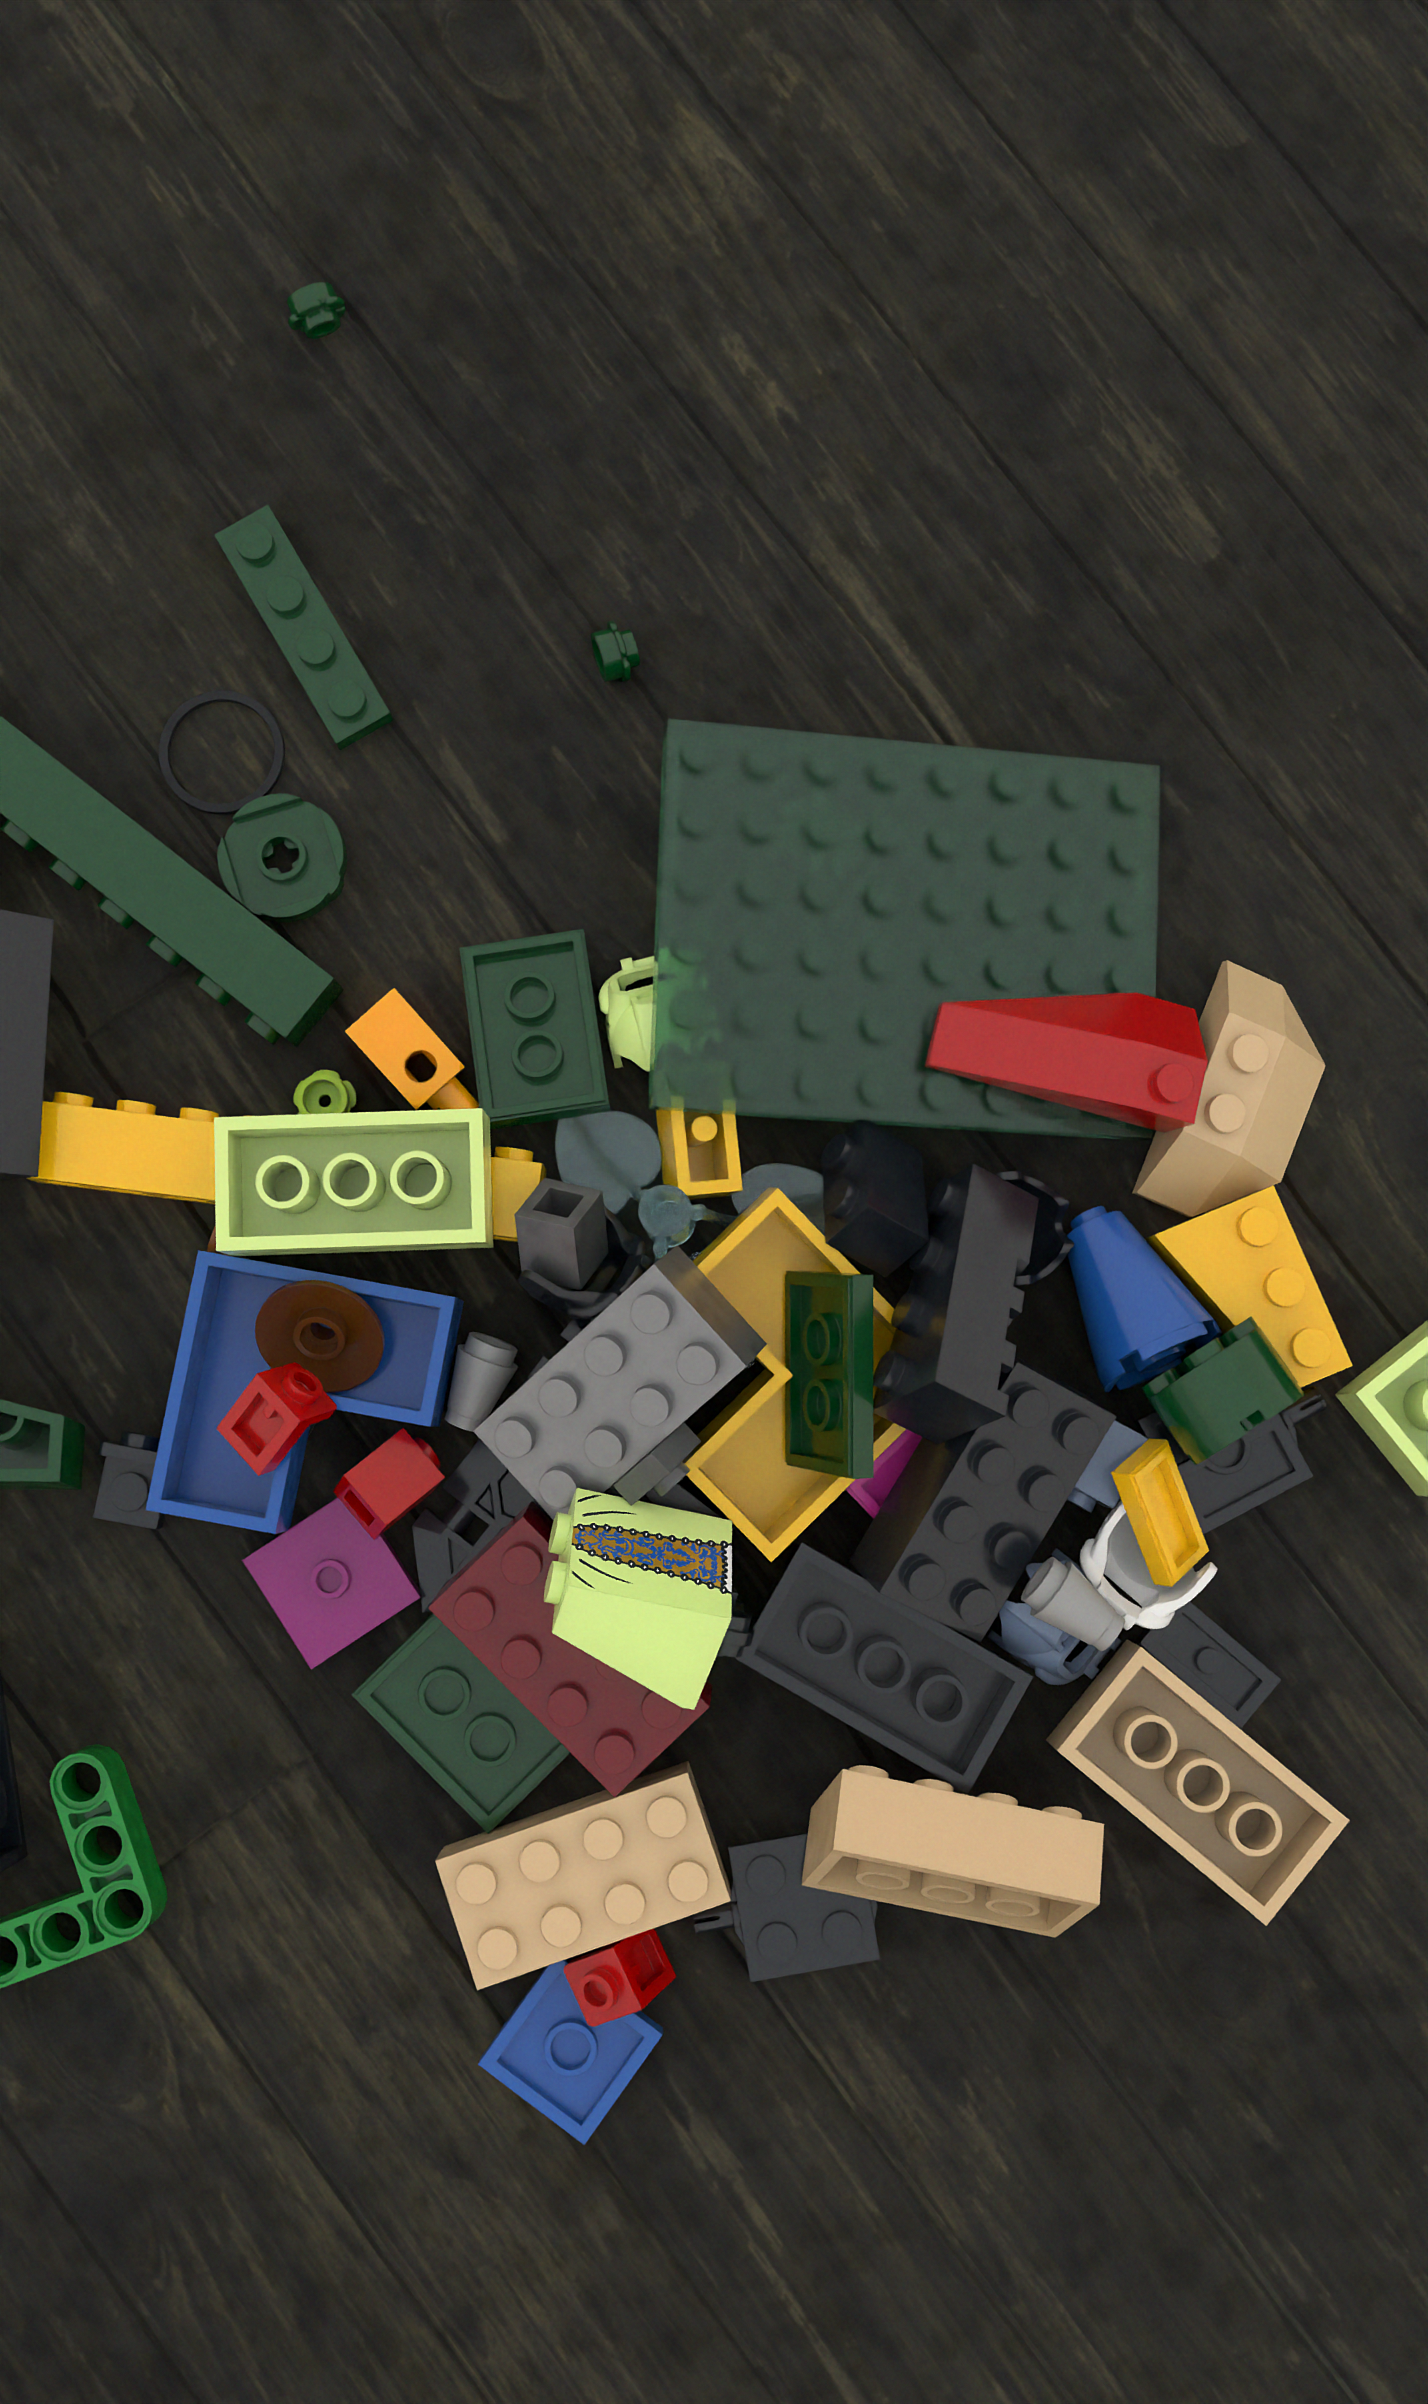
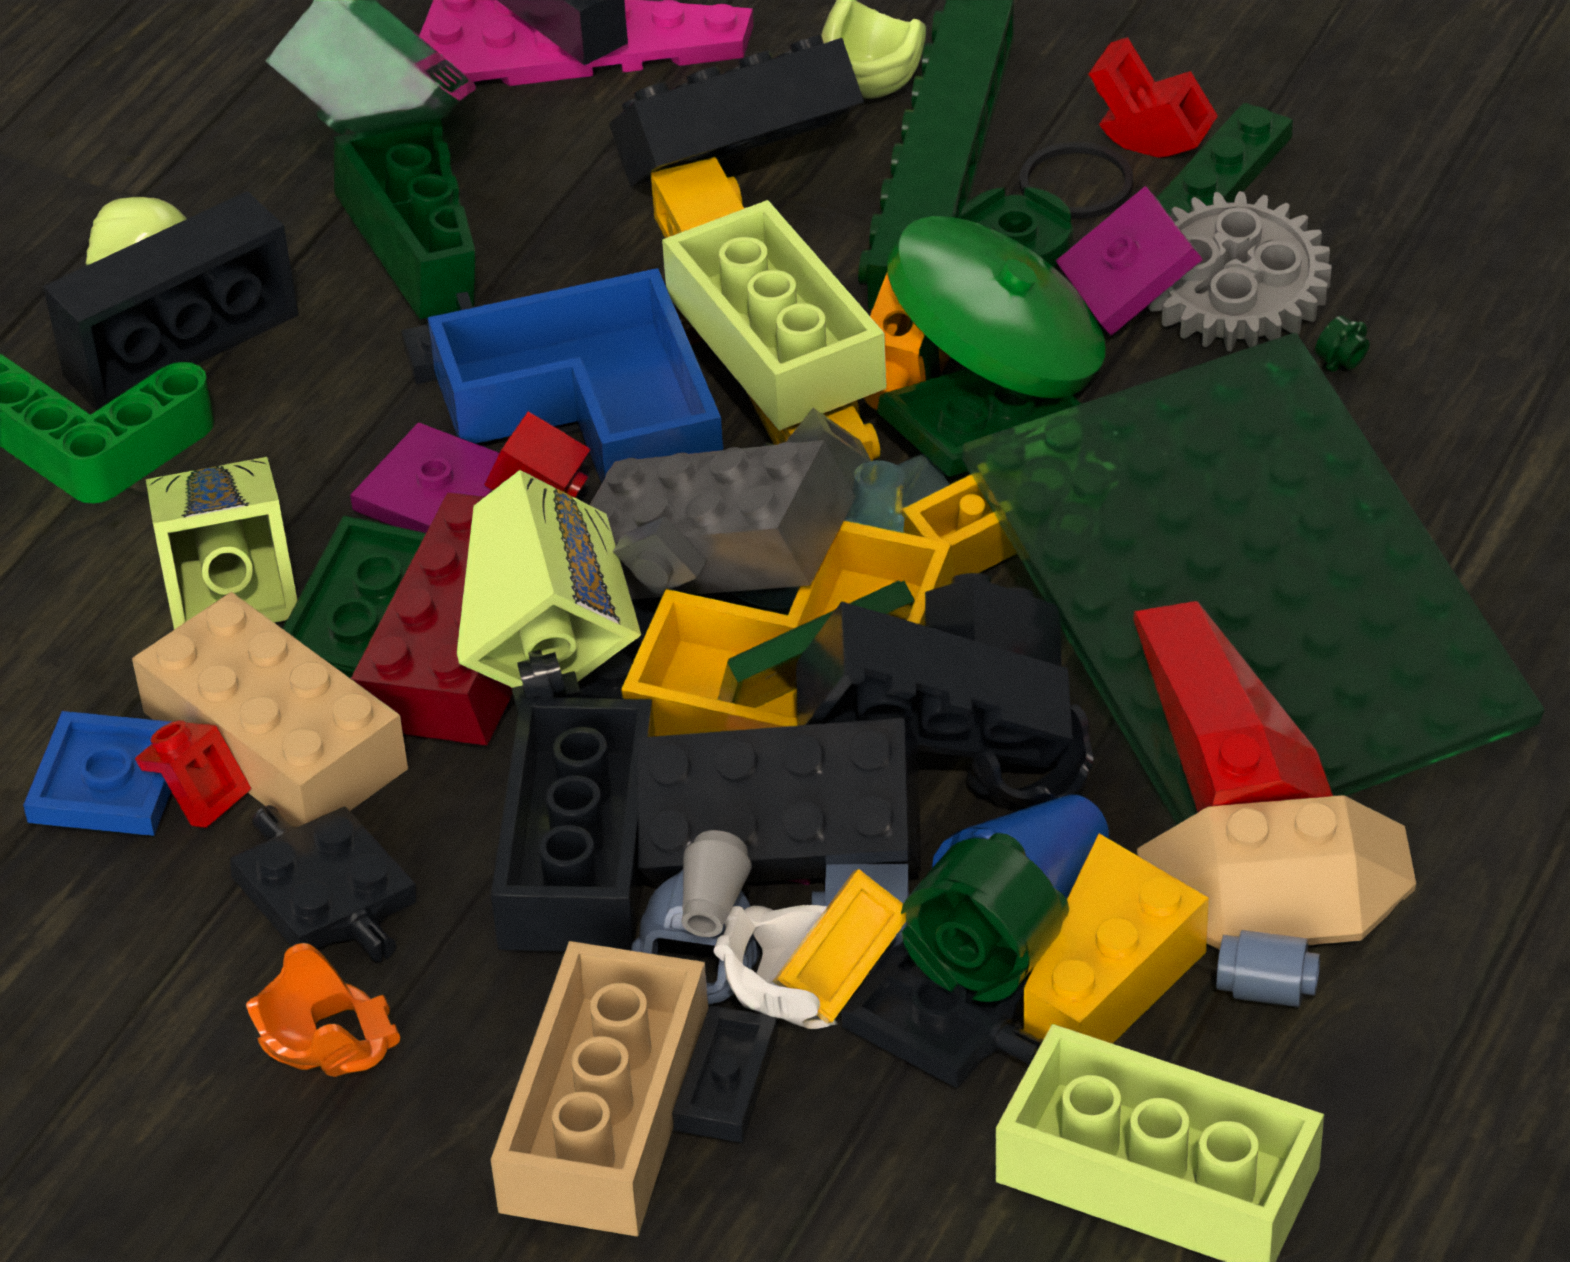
camera: 65 degrees right, 40 degrees down
red bracket [216,1362,337,1476] -> none
reddish brown dish [255,1280,385,1393] -> none
dark green plate [287,282,346,339] -> none
tan brick [801,1765,1104,1938] -> none
none -> yellowish green slope [146,457,298,630]
none -> orange helmet [246,943,400,1077]
none -> green dish [887,216,1106,398]
none -> magenta plate [1056,186,1203,335]
none -> red brick [1088,37,1218,158]
none -> light grey gear [1148,191,1332,351]
none -> sand blue brick [1216,930,1320,1008]

